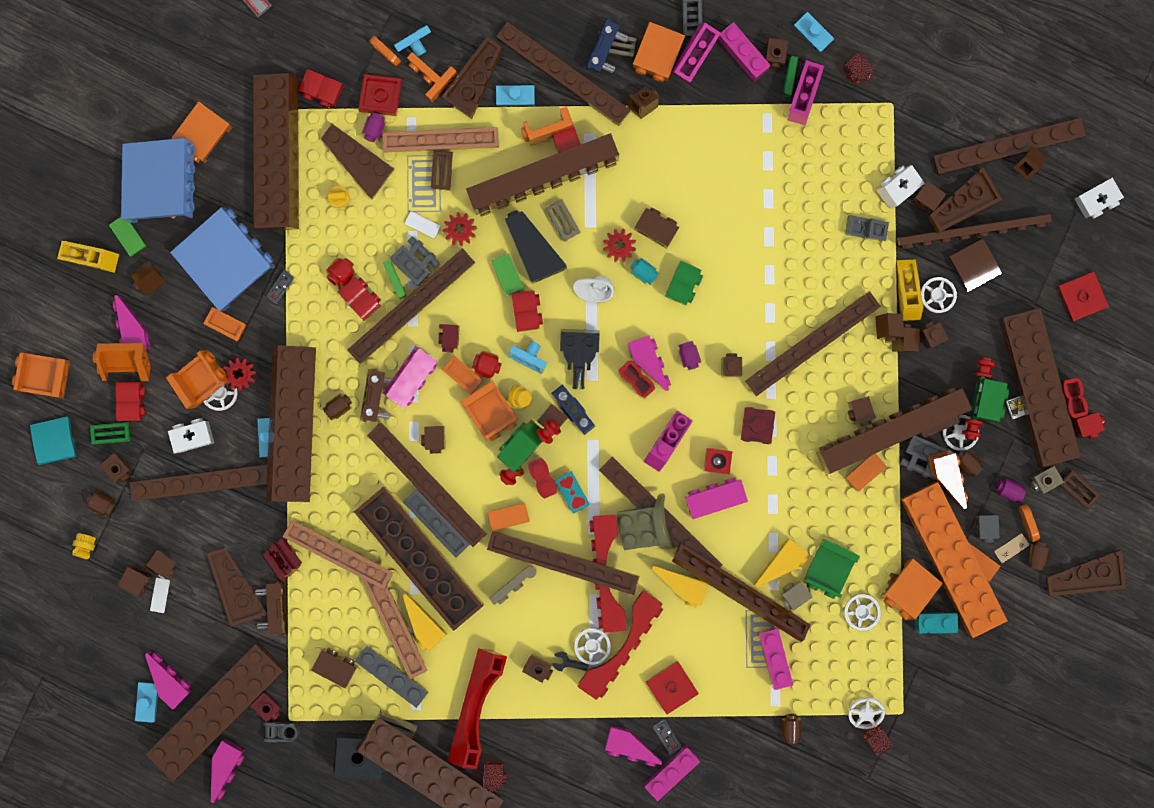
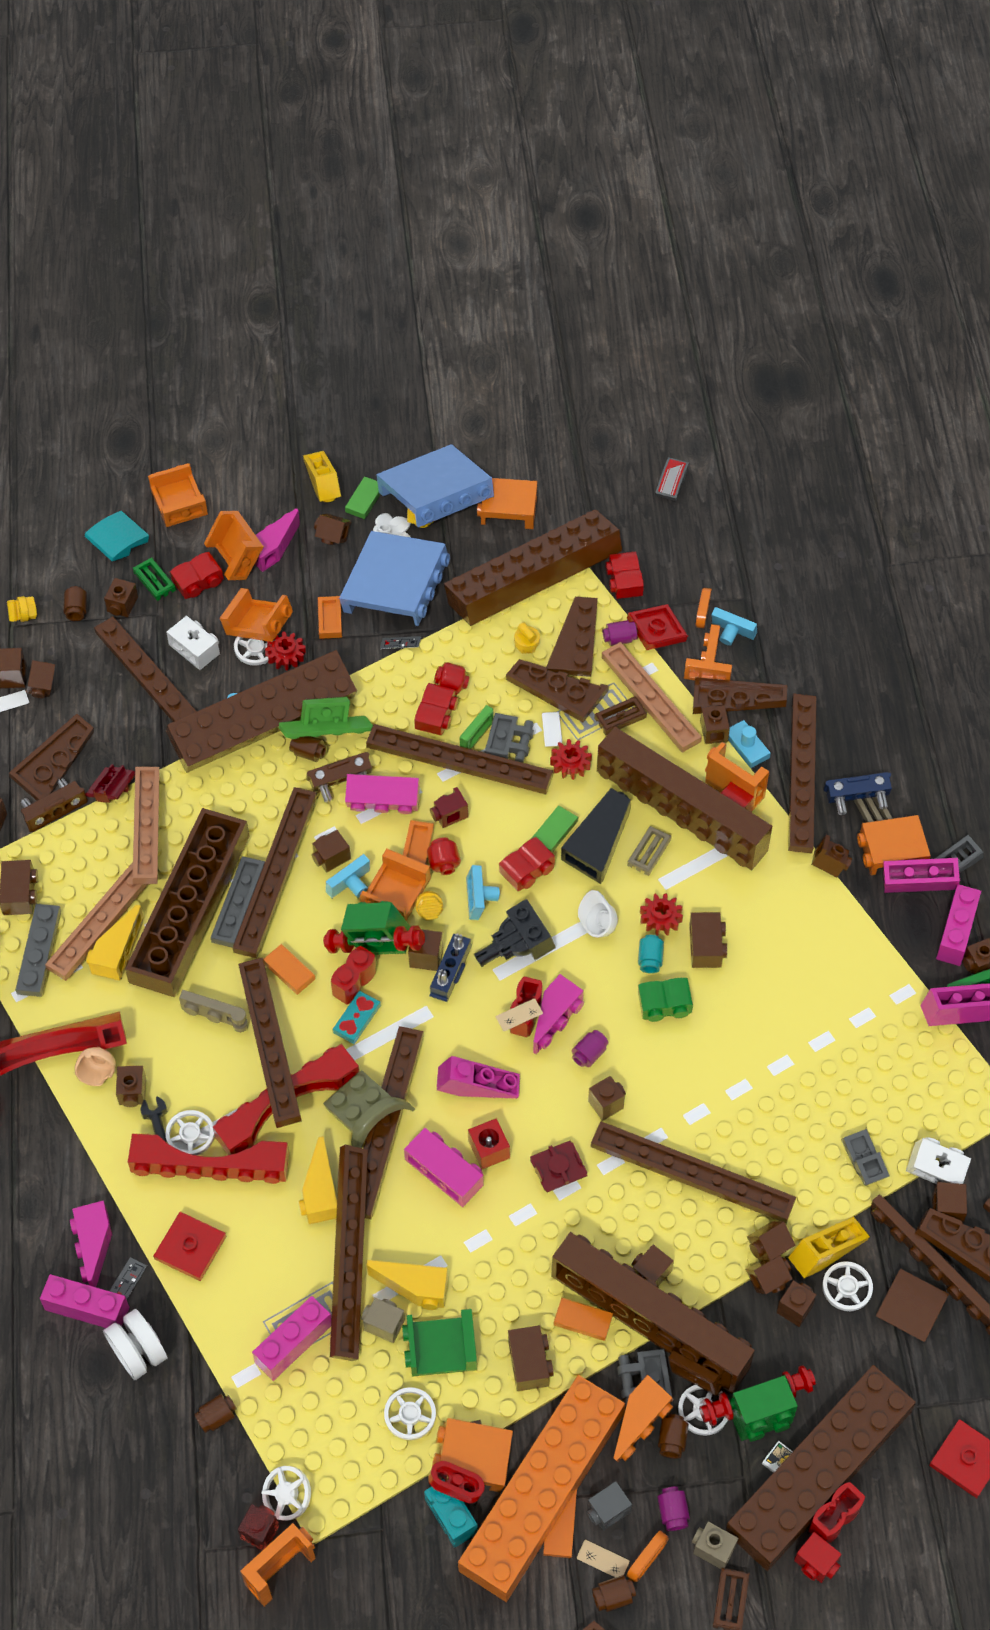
camera: 60 degrees right, 30 degrees down
none -> light nougat hair [75,1047,116,1086]
none -> white wheel [103,1309,167,1380]
none -> orange panel [240,1523,315,1606]
none -> bright green bracket [279,697,373,739]
none -> medium azure tile [326,854,370,898]
none -> white plate [373,513,411,538]
none -> red plate [428,1461,485,1503]
none -> tan sticker [496,999,543,1031]
none -> reddish brown wing [506,659,609,722]
none -> reddish brown brick [508,1325,554,1391]
none -> reddish brown brick [700,705,730,744]

